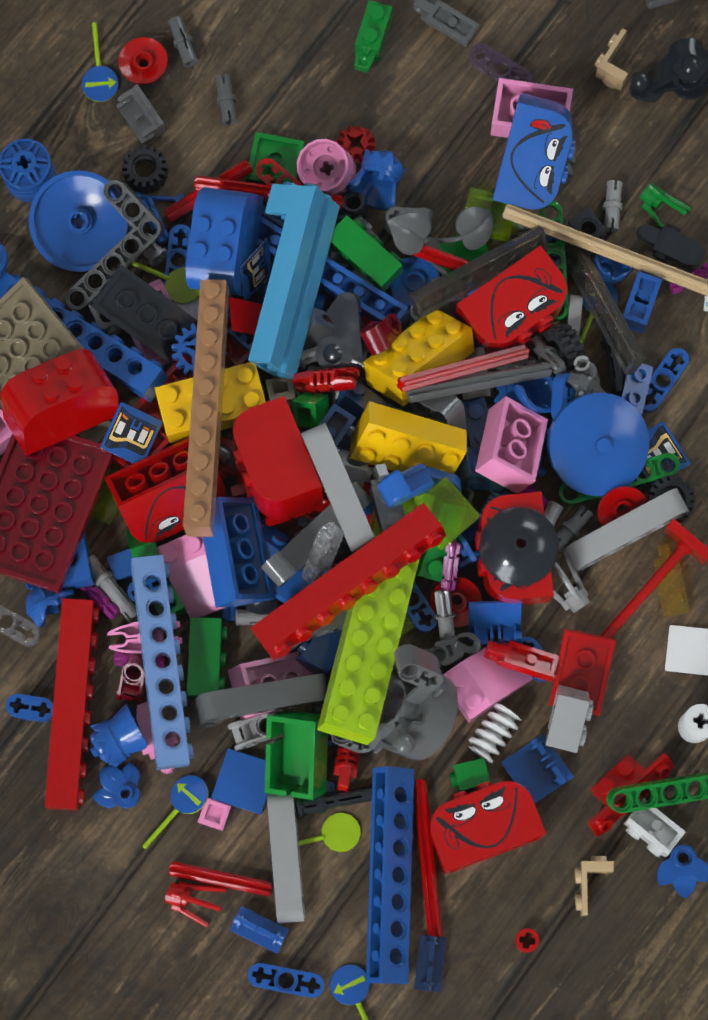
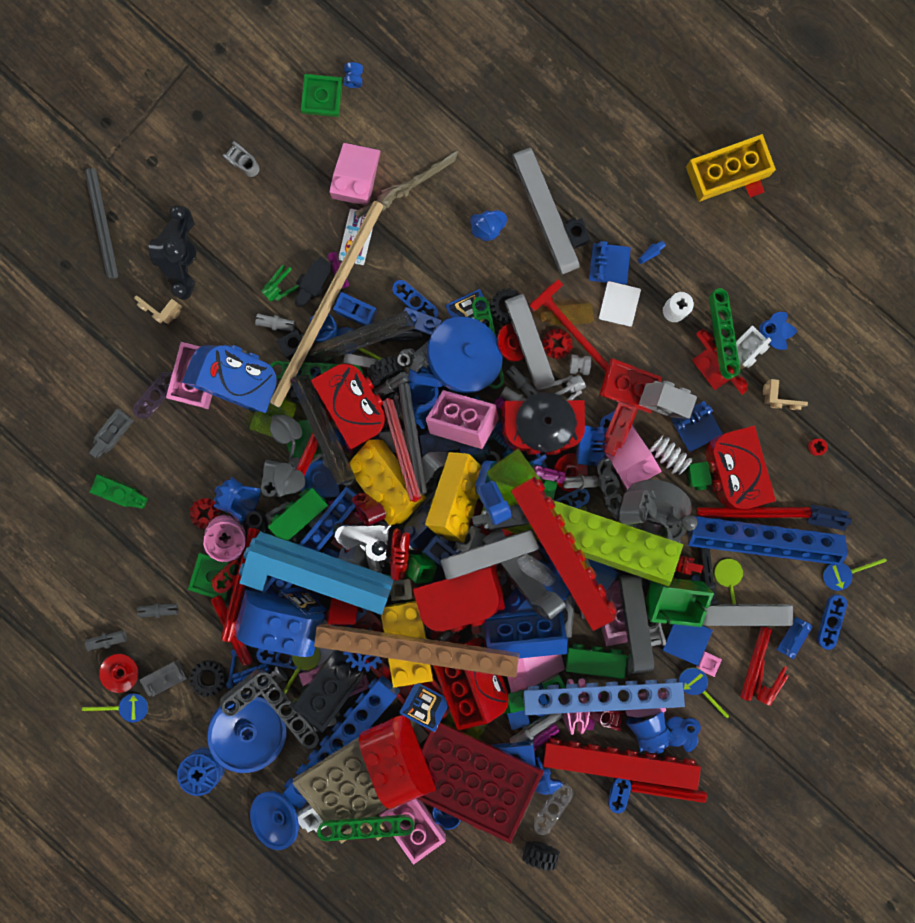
camera: 90 degrees left, 10 degrees up
none -> red gear [542,328,573,359]
none -> light grey wheel [569,355,591,375]
none -> red axle [631,780,707,803]

